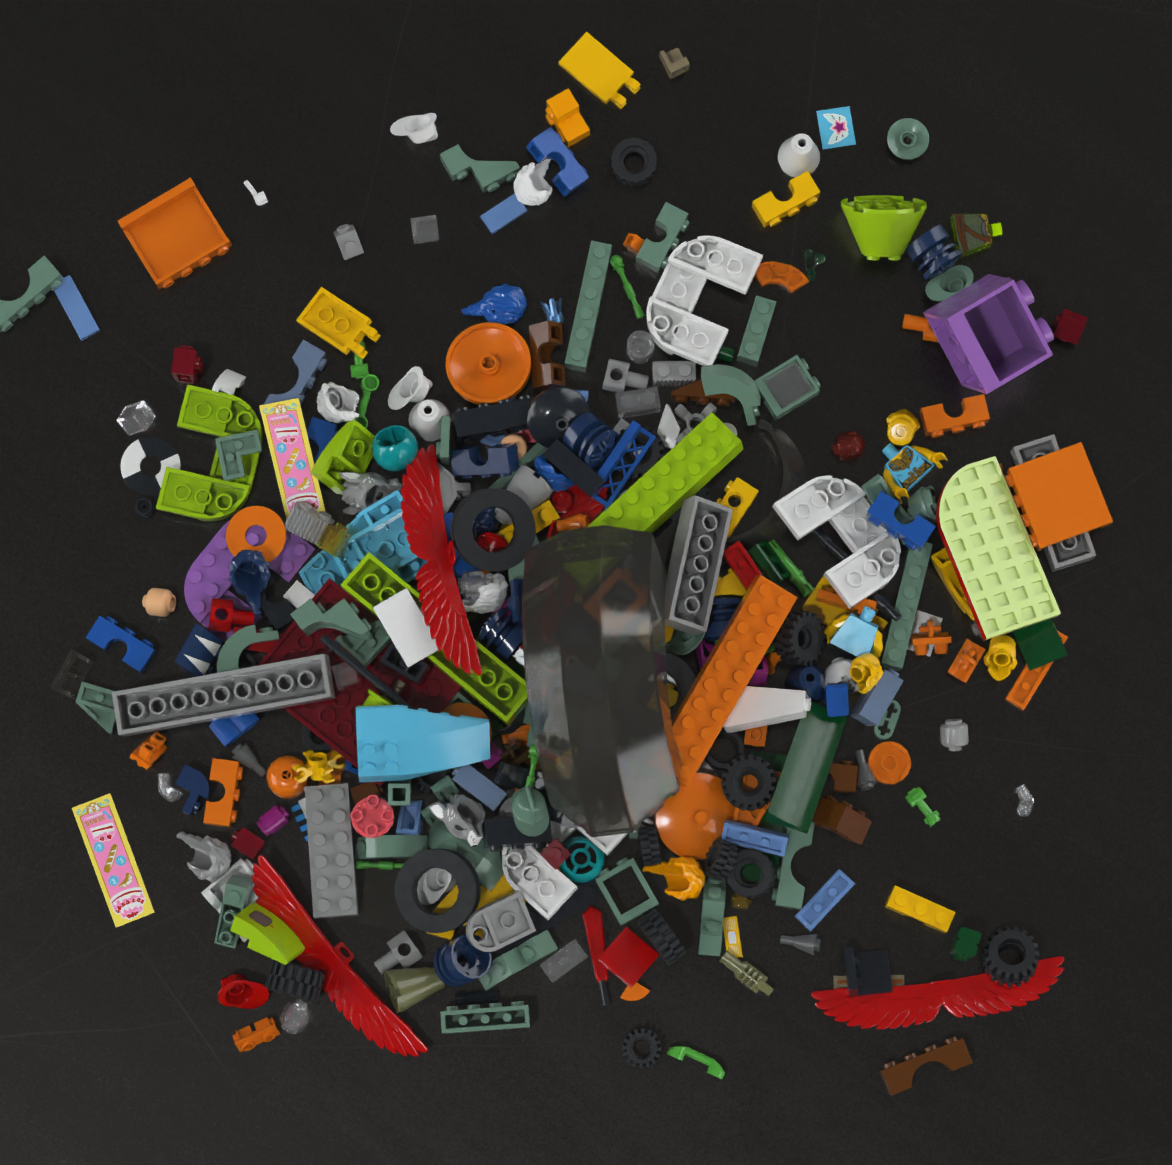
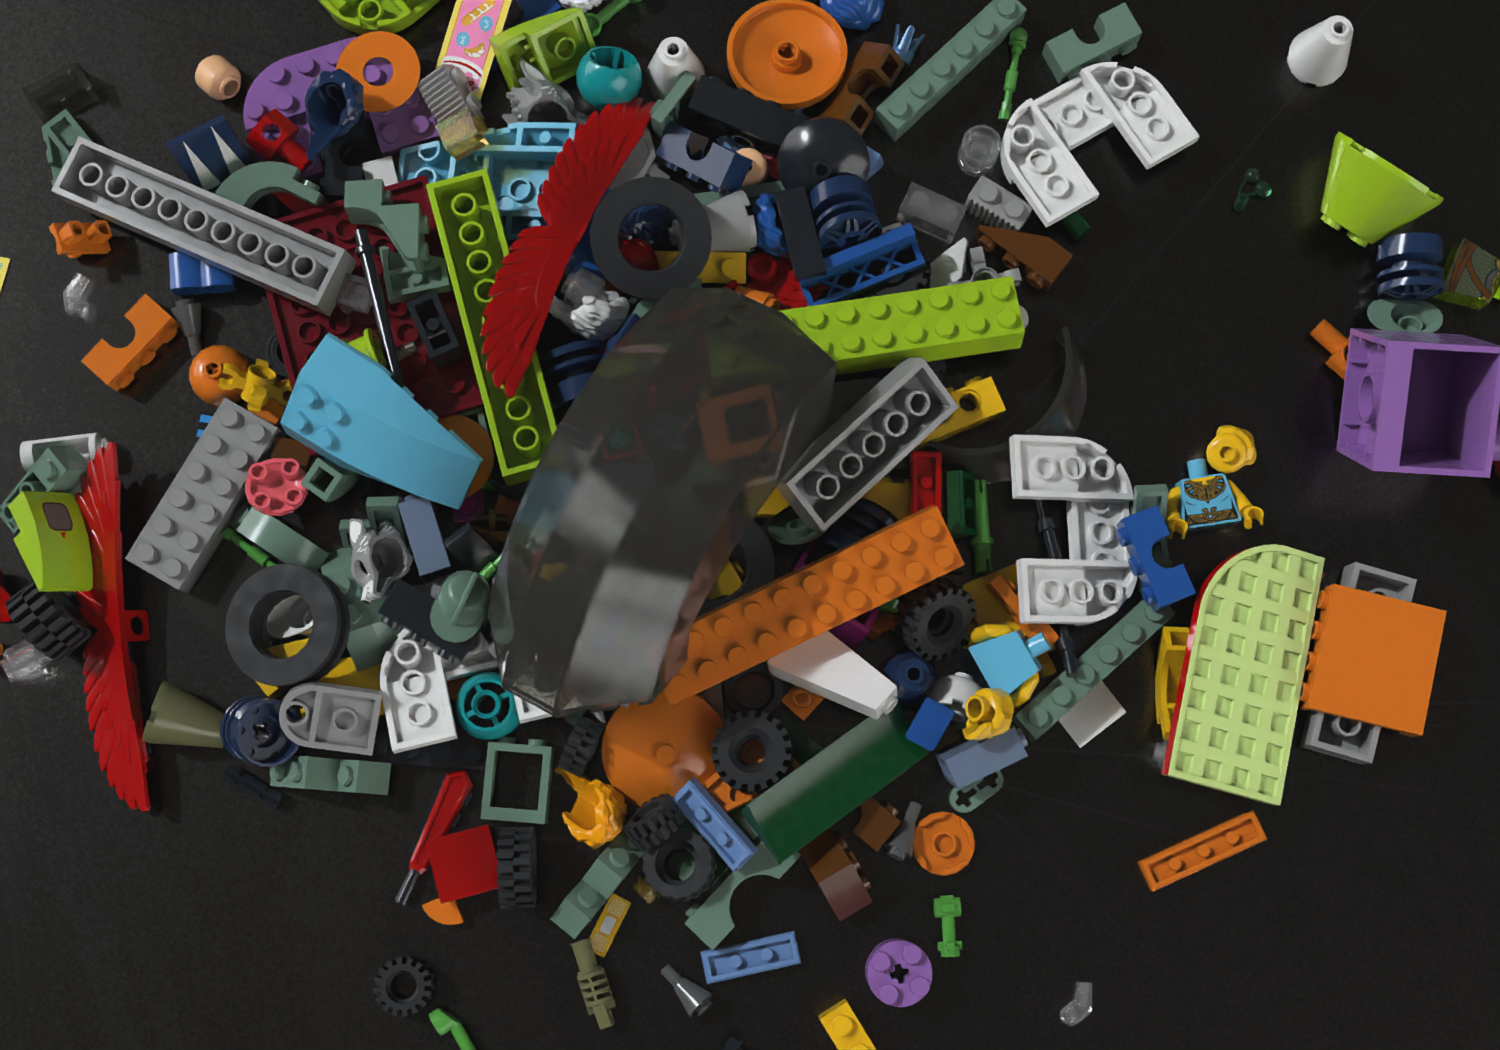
camera: 35 degrees right, 0 degrees up
blue arch [86,616,157,674] -> none
dark blue brick [176,765,211,816] -> none
light grey hair [176,831,231,882] -> none
dark red brick [231,828,266,861] -> none
magenta brick [256,804,289,836] -> none
white sticker [373,588,438,667] -> none
light grey piece [373,930,423,975] -> none
white piece [388,366,433,410] -> none
medium blue slope [396,800,424,835] -> none
sand green brick [440,1001,530,1034] -> none
dark red brick [540,838,572,870] -> none
clear brick [540,939,588,984] -> none
light grey piece [602,358,649,394] -> none
orange piece [623,233,645,254] -> none
sand green arch [701,365,761,426] -> none
sand green arch [737,296,776,367] -> none
yellow arch [752,171,820,228] -> none
window [754,355,821,421] -> none
orange tile [755,261,809,293] -> none
medium azure sticker [816,106,856,149] -> none
clear red head [832,430,865,461] -> none
sand green dish [887,118,929,160] -> none
sand green cone [907,486,938,527] -> none
orange hips [909,620,951,656] -> none
orange arch [920,394,990,438] -> none
light grey head [940,719,969,751] -> none
orange hips [947,639,986,683] -> none
yellow head [983,635,1018,681] -> none
dark green sticker [1013,618,1068,671] -> none
none -> medium lavender brick [865,938,932,1007]

